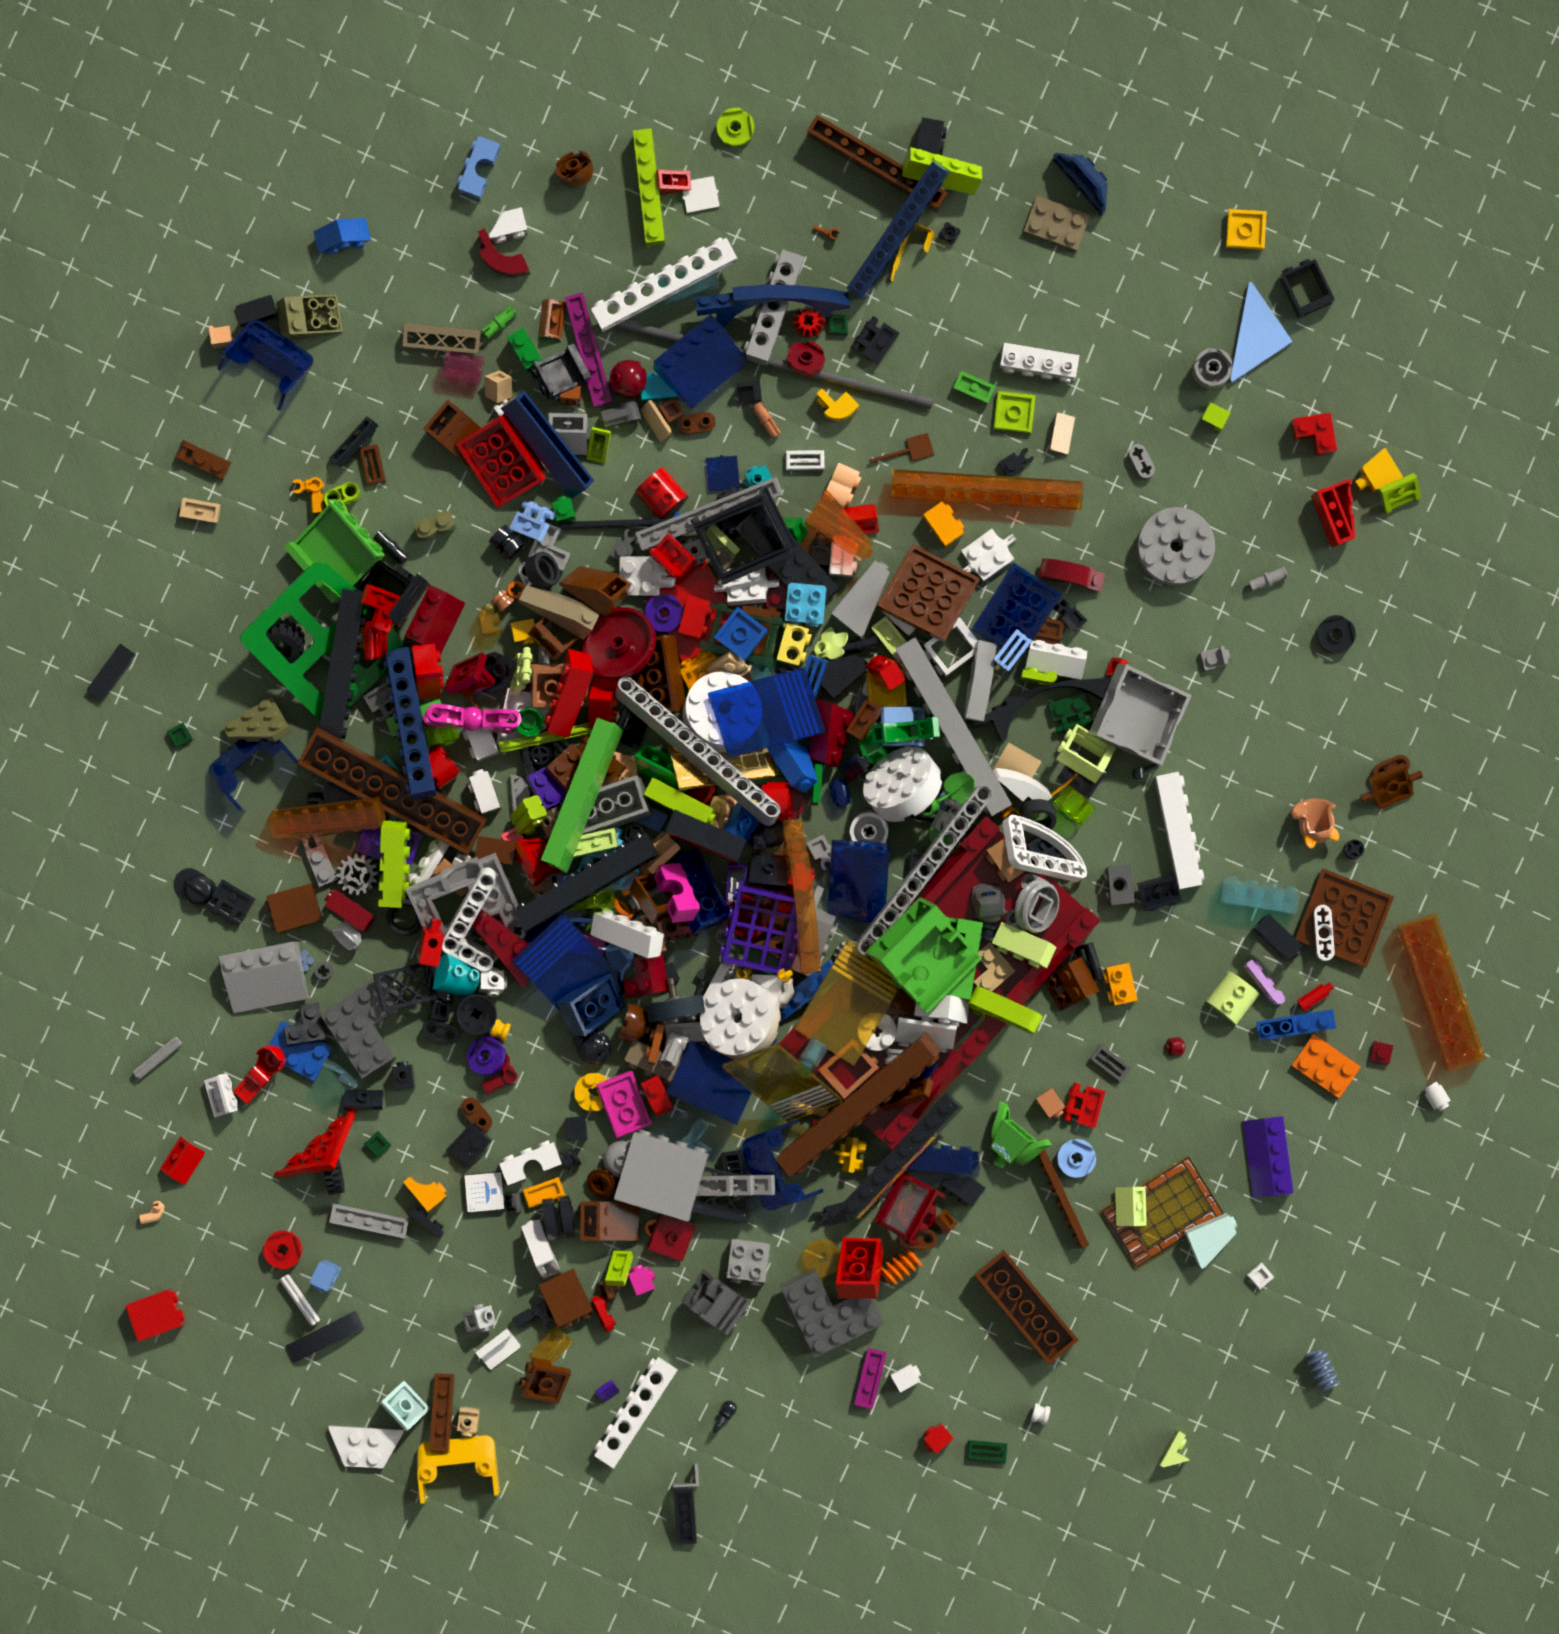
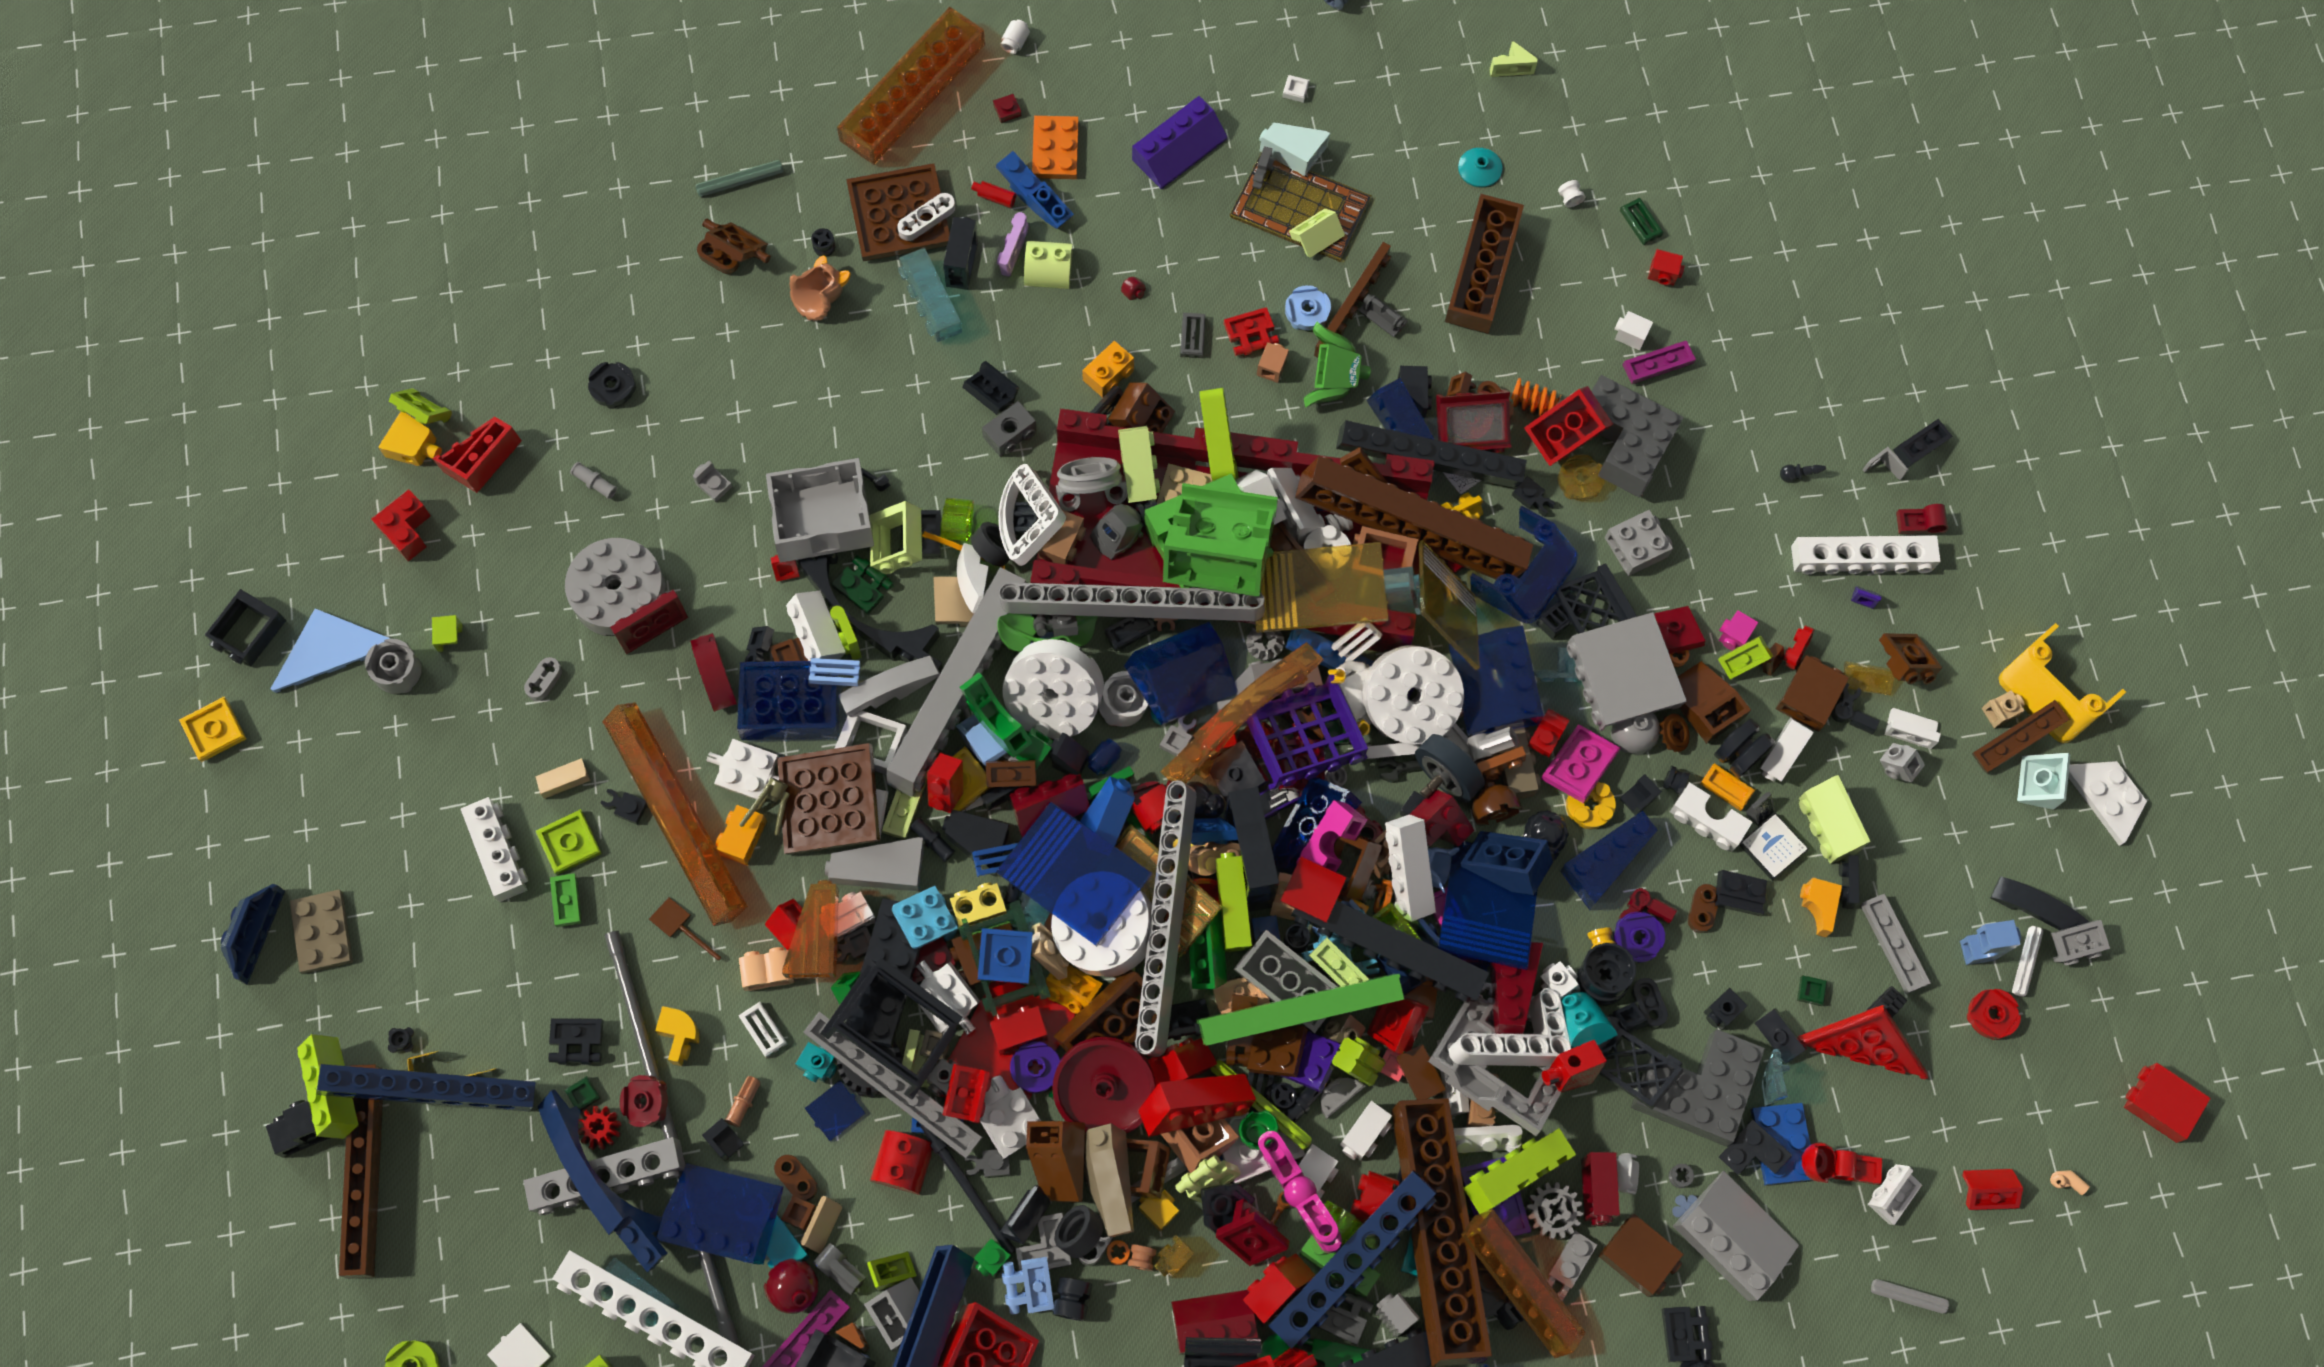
camera: 125 degrees left, 15 degrees down
black tyre [386,899,422,936] -> none
dark grey piece [681,1269,750,1335] -> none
light grey slope [696,1175,775,1196] -> none
dark orange hand [813,225,840,241] -> none
yellowish green plate [814,627,848,660] -> none
white brick [1155,772,1204,890] -> none
none -> dark red plate [610,590,689,655]
none -> sand green axle [696,160,783,197]
none -> olive plant [739,777,790,836]
none -> black panel [1000,1185,1051,1244]
none -> dark grey plate [1252,146,1275,190]
none -> red slope [1280,857,1346,923]
none -> white tile [1331,618,1382,661]
none -> dark grey hinge [1358,294,1408,338]
none -> light grey brick [1376,1293,1419,1337]
none -> teal dish [1458,148,1503,188]
none -> clear blue wedge [1560,811,1658,910]
none -> yellowish green slope [1799,775,1871,864]
none -> dark red plate [1896,504,1948,534]
none -> light grey bracket [2051,920,2110,965]

